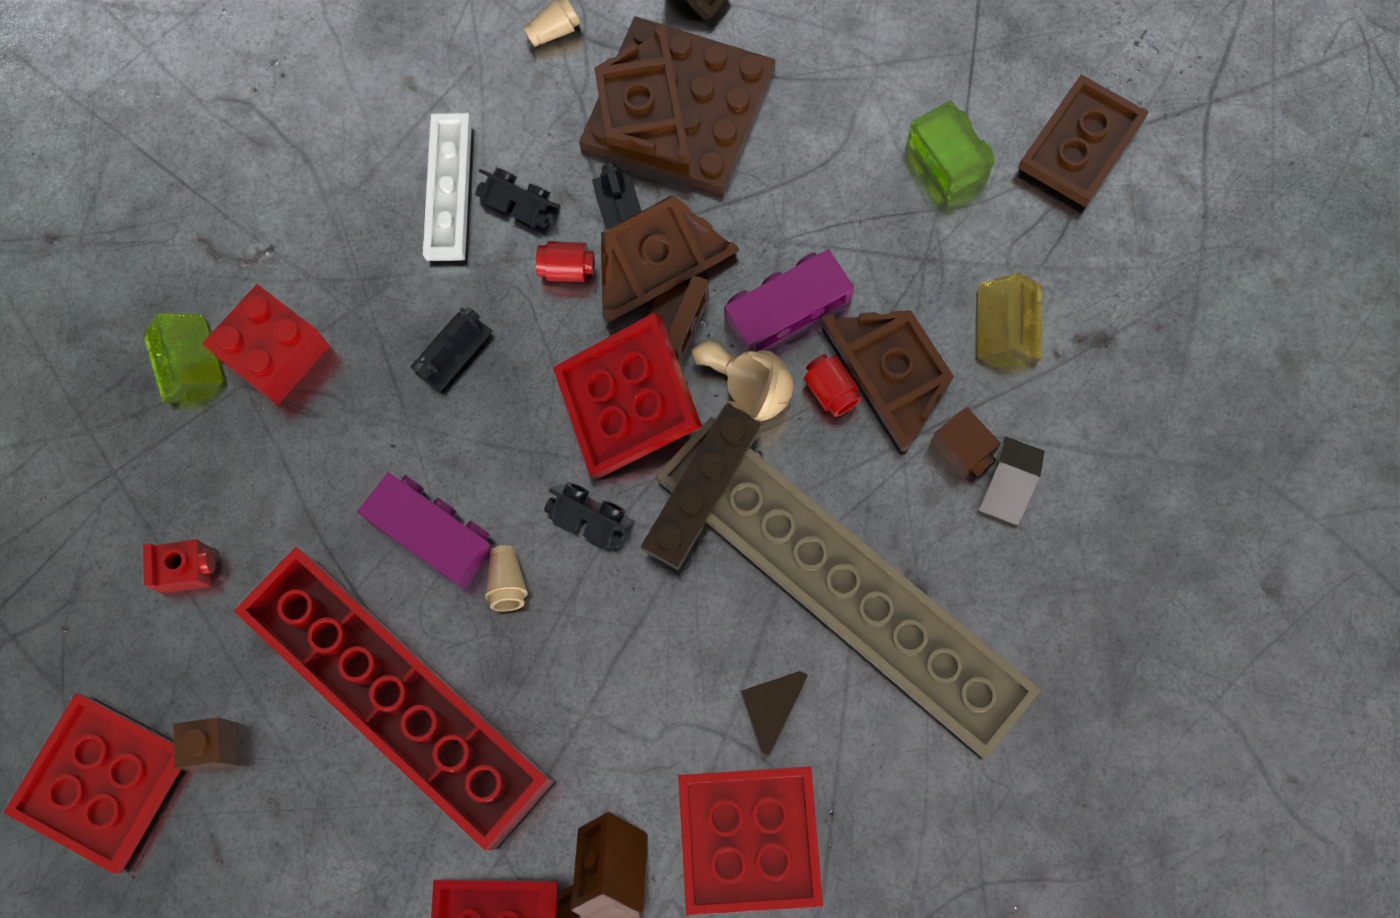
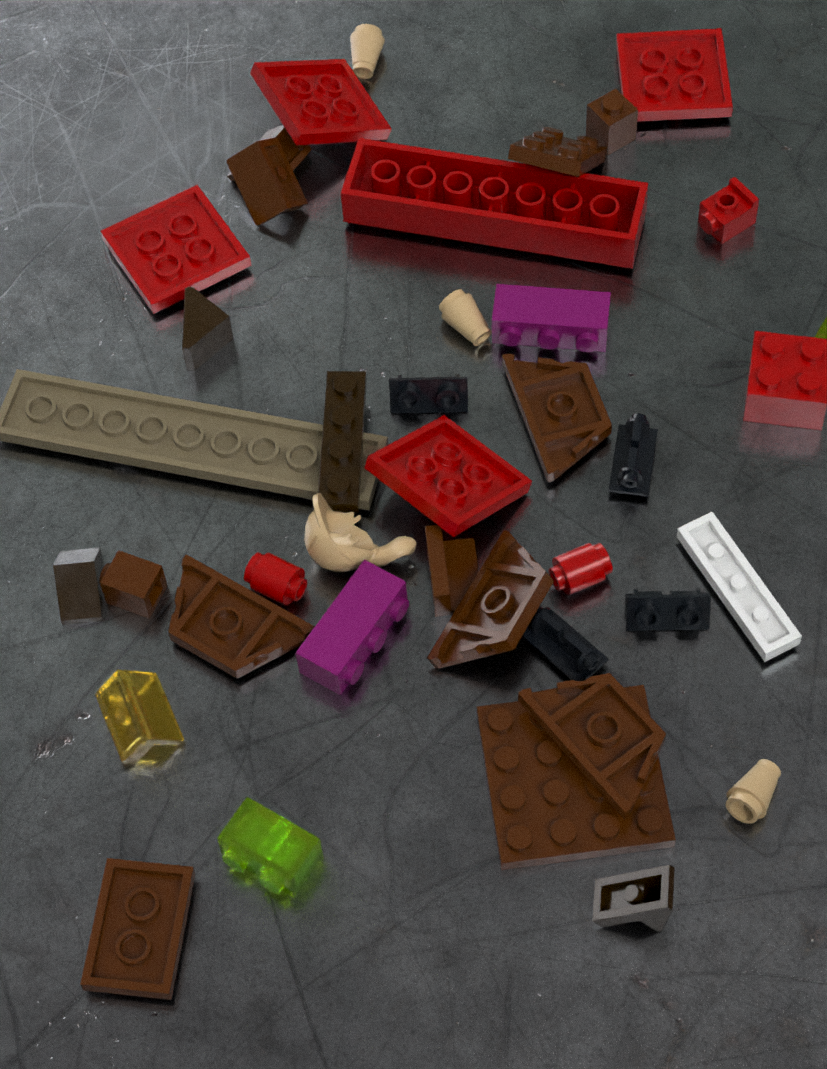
camera: 150 degrees right, 15 degrees down
none -> reddish brown wing [502,354,612,482]
none -> reddish brown plate [508,127,607,177]

